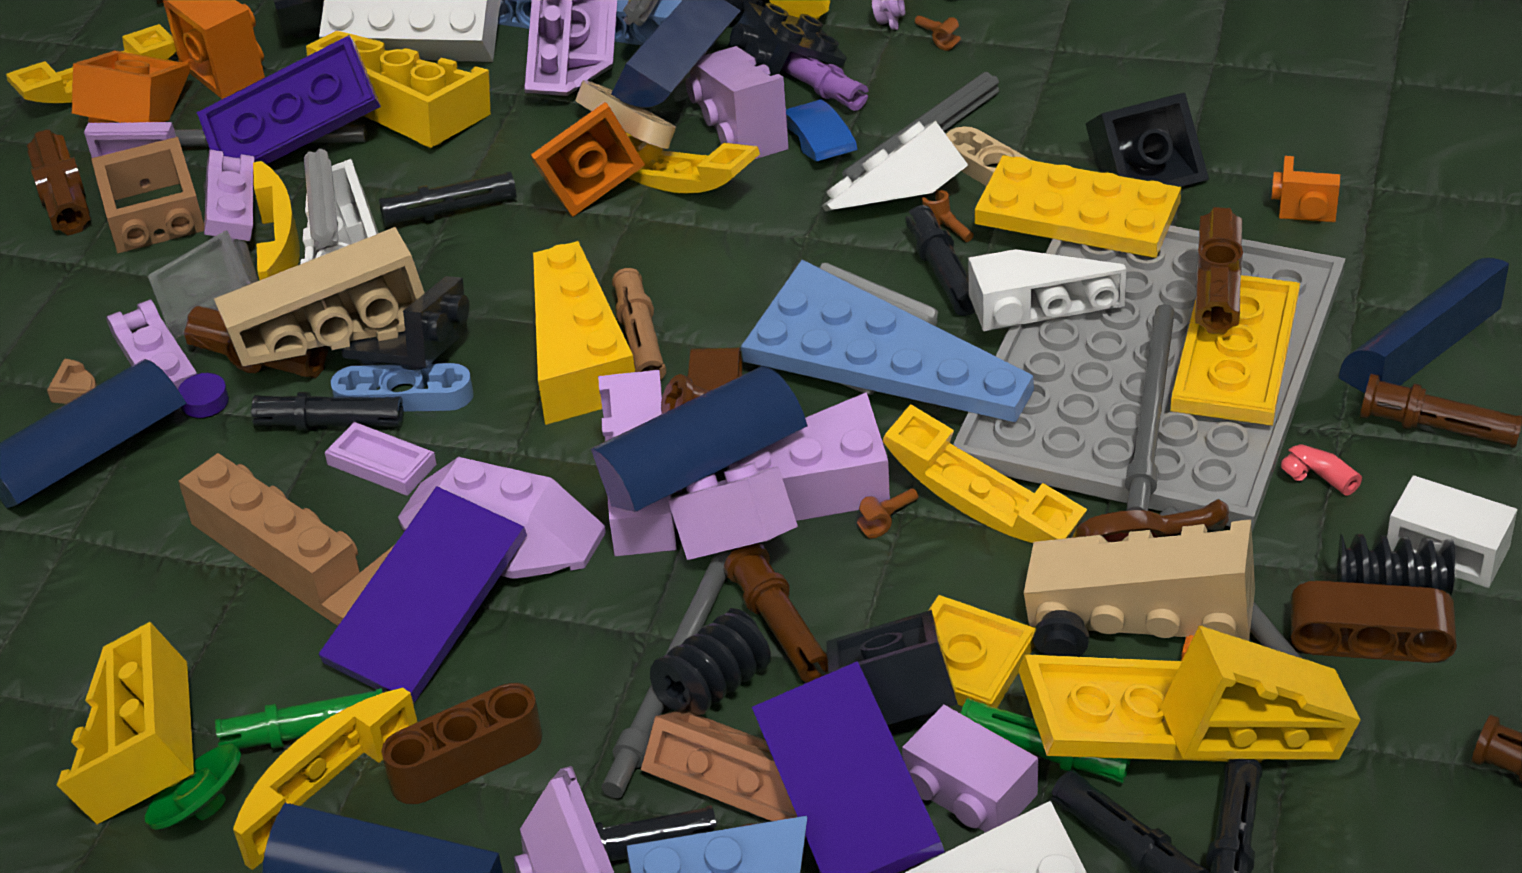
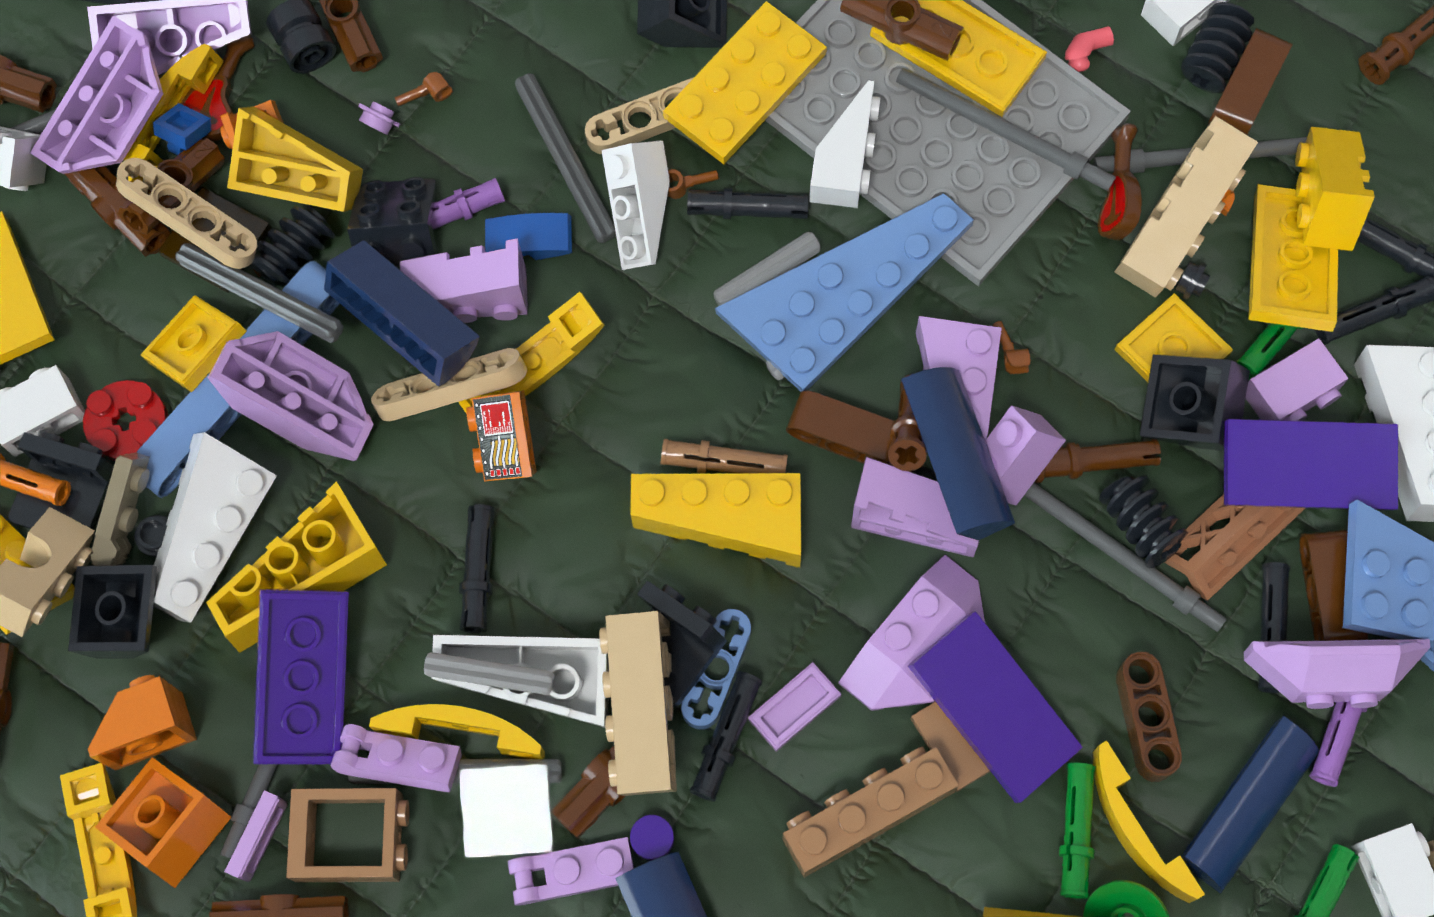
camera: 70 degrees left, 30 degrees up
yellow slope [882,404,1087,543] -> none

